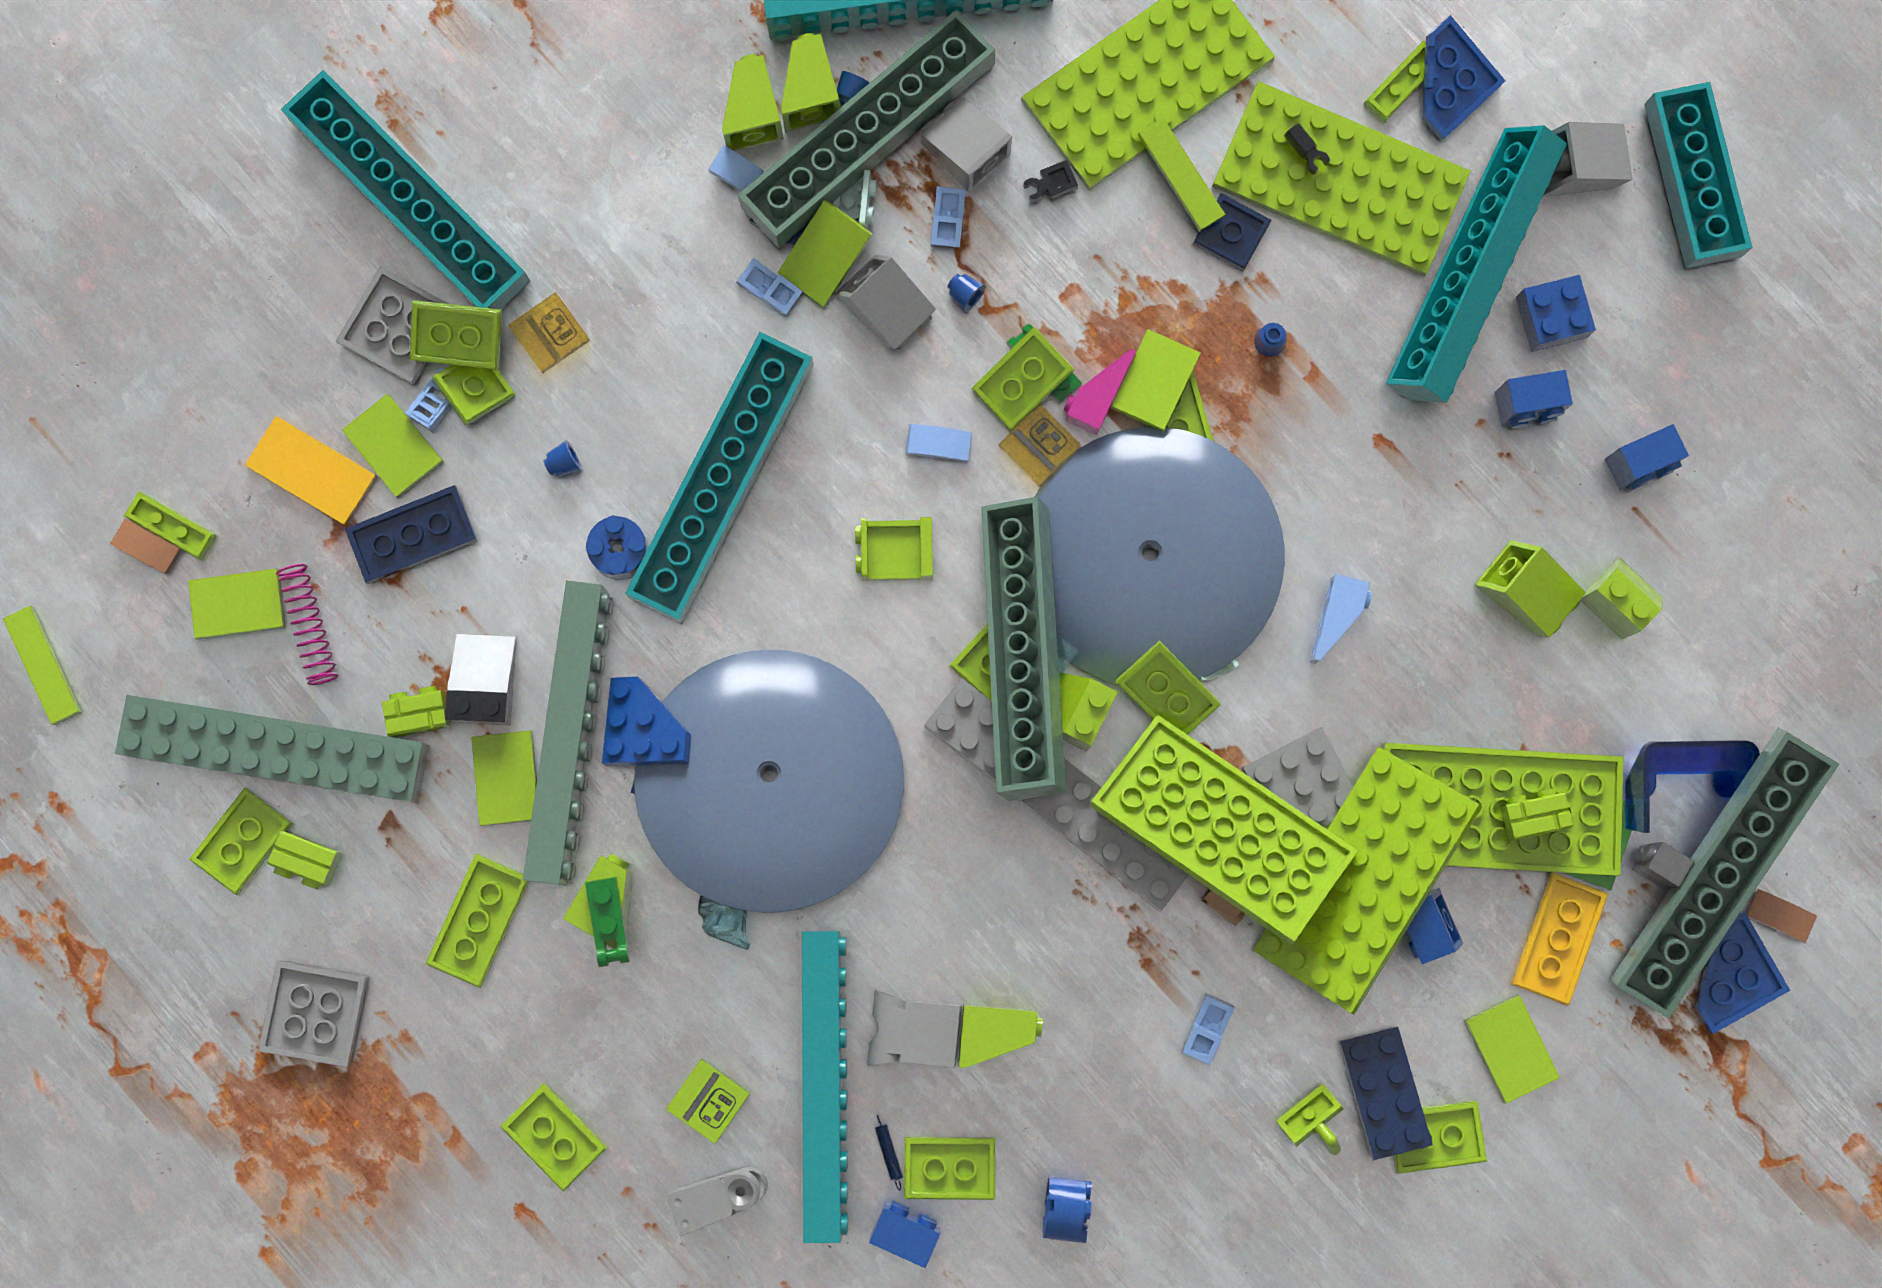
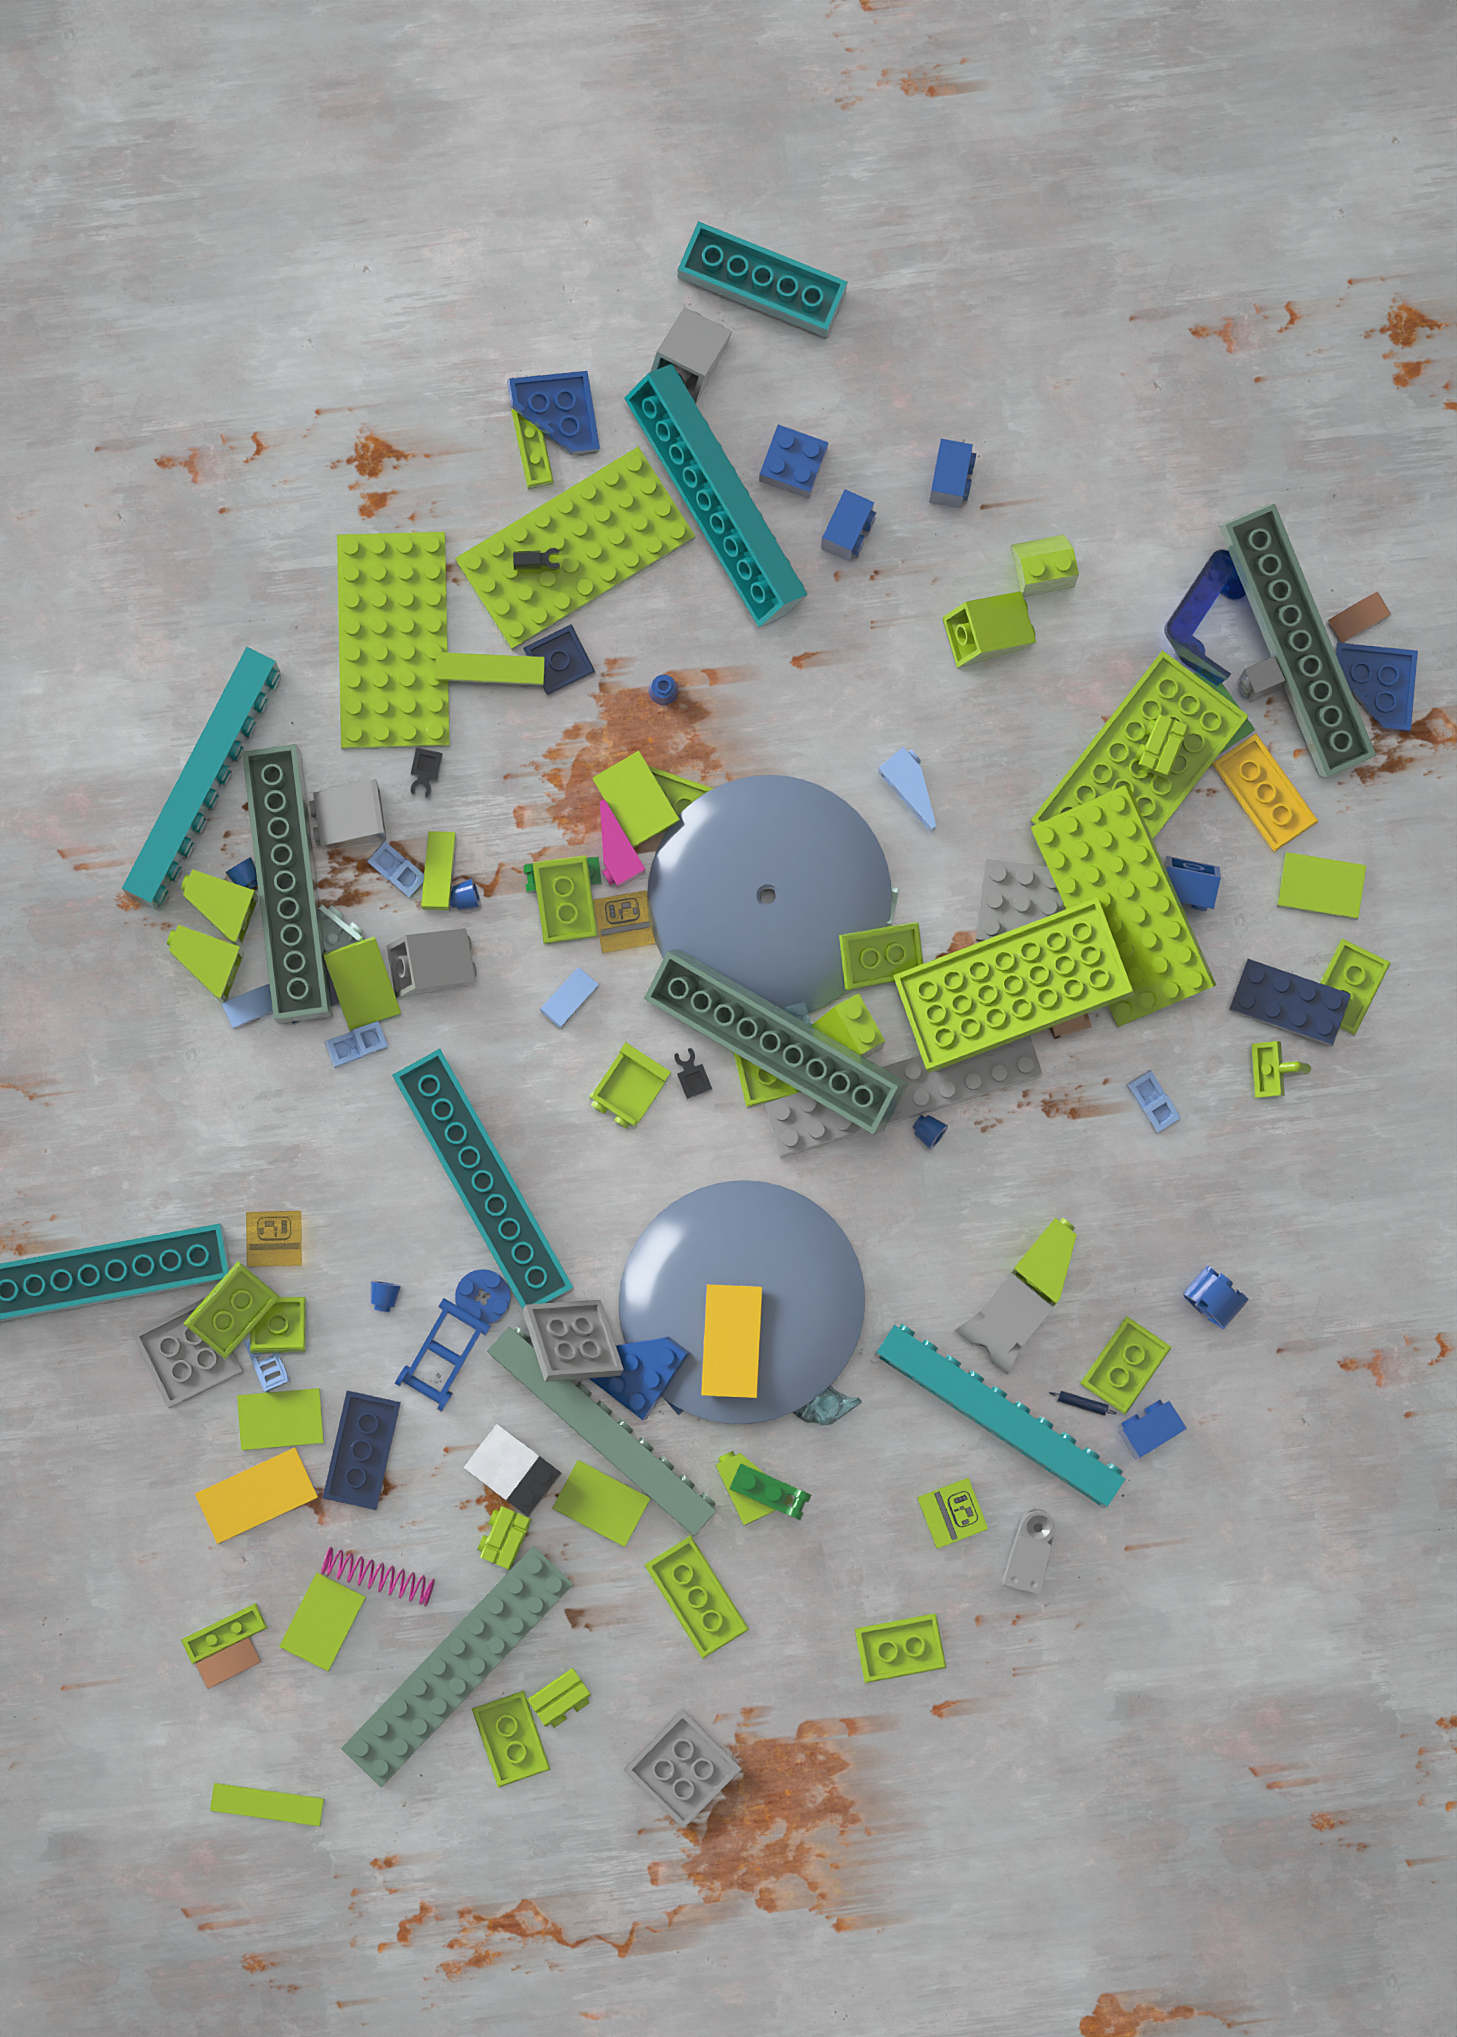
camera: 55 degrees left, 0 degrees up
none -> blue piece [395,1298,491,1412]
none -> lime tile [421,831,456,911]
none -> light grey plate [522,1300,623,1381]
none -> black plate [674,1048,712,1100]
none -> yellow tile [701,1284,763,1398]
none -> blue hat [912,1115,948,1150]

